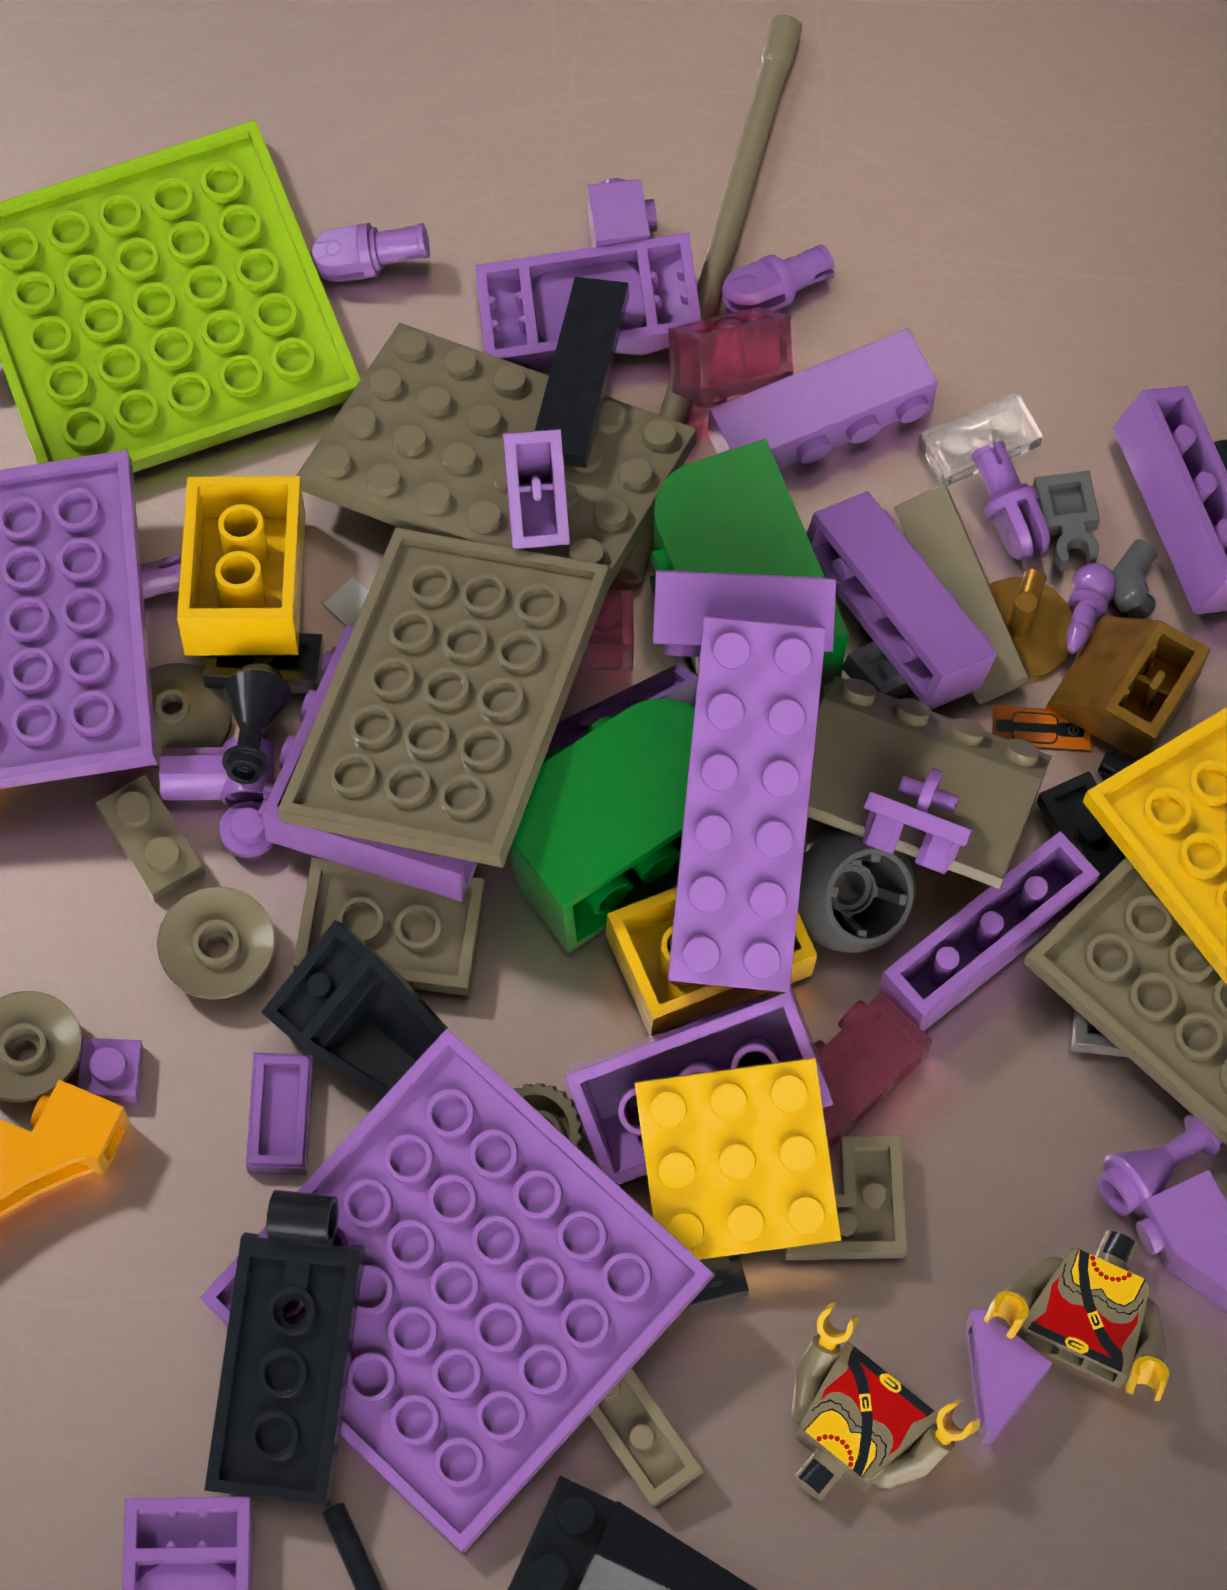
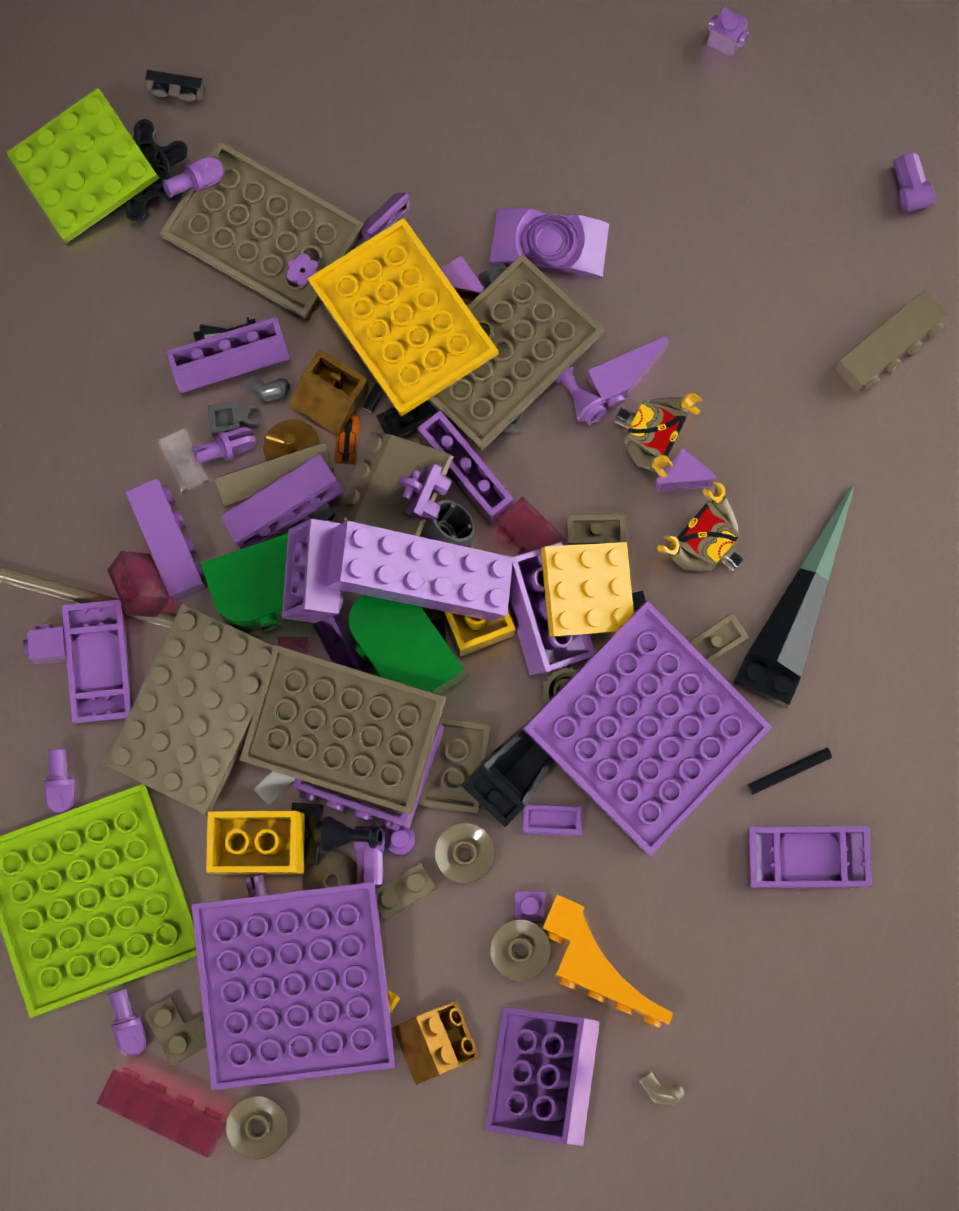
camera: 90 degrees left, 10 degrees up
black hinge [204,1190,366,1507] -> none
medium lavender slope [503,429,570,549] -> none
black tile [535,277,630,468] -> none
medium lavender arm [722,245,835,319] -> none
medium lavender bar [1066,563,1116,654] -> none

